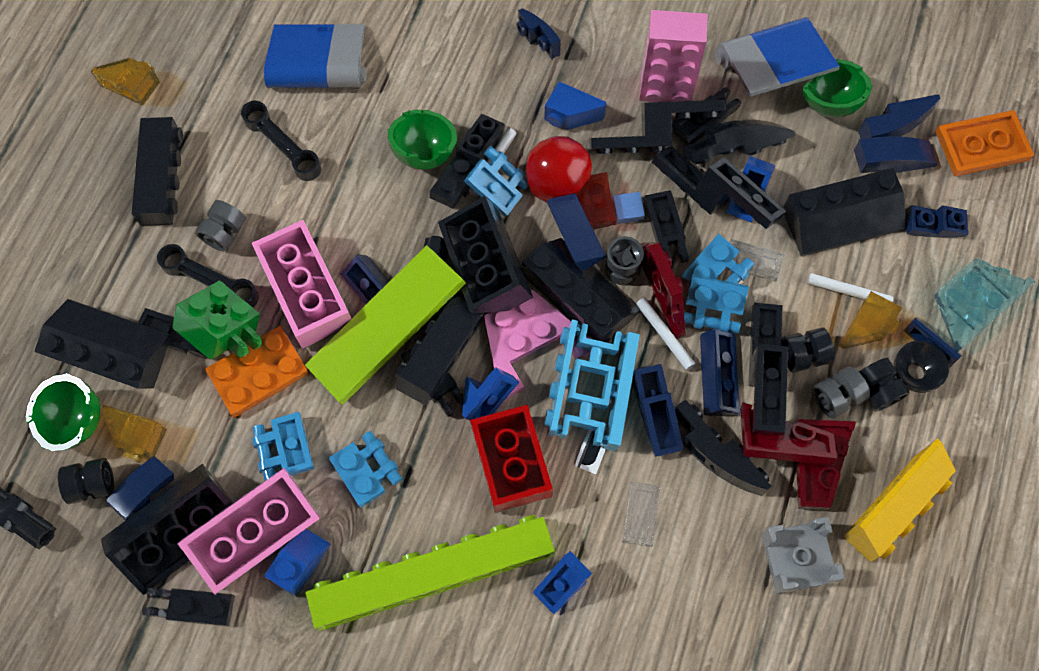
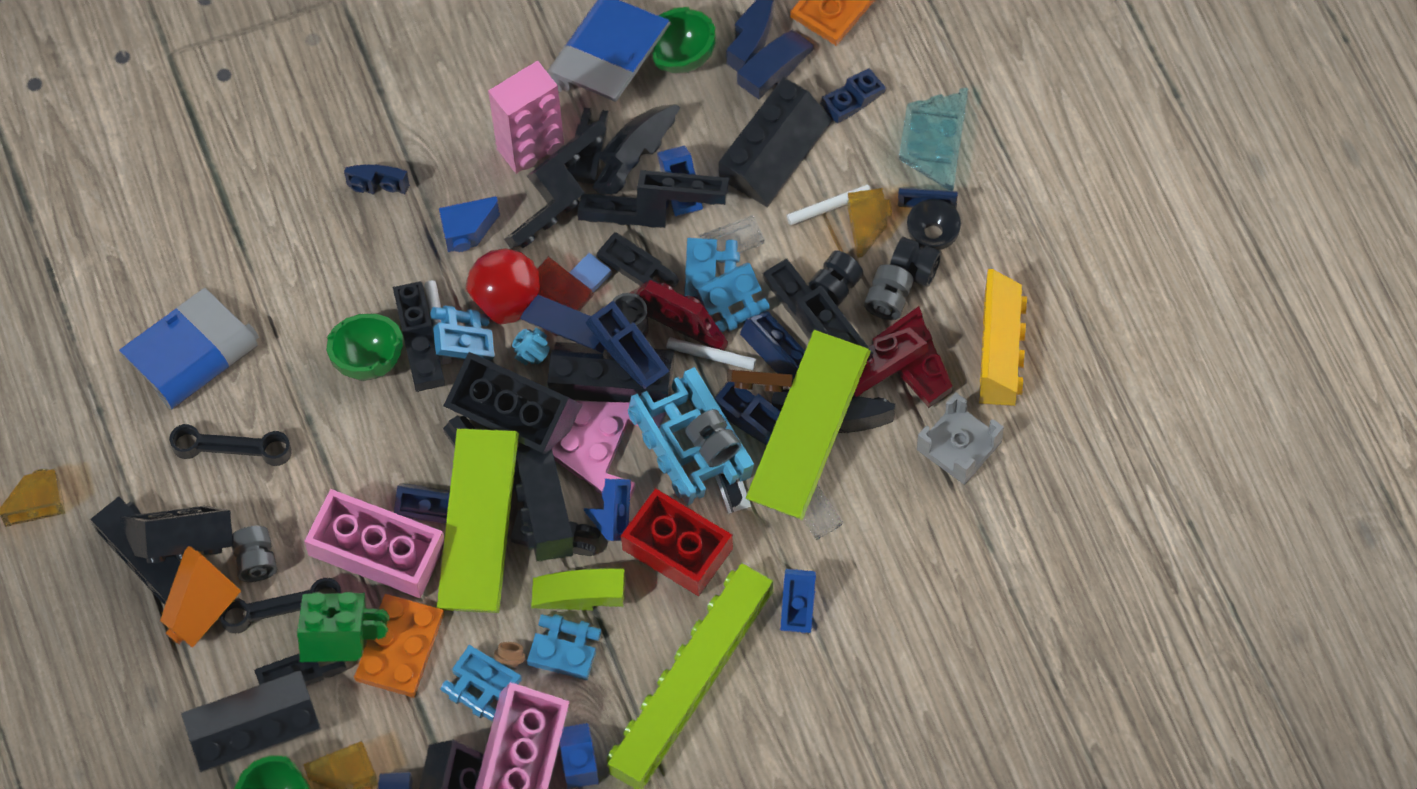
camera: 40 degrees left, 5 degrees down
none -> black slope [120,505,233,563]
none -> orange slope [160,546,241,648]
none -> medium nougat plate [494,642,525,668]
none -> medium azure gear [512,327,550,366]
none -> lime slope [531,569,625,610]
none -> dark blue slope [585,301,669,389]
none -> dark grey wheel [685,409,742,467]
none -> reddish brown wing [727,369,792,392]
none -> lime tile [746,330,871,520]

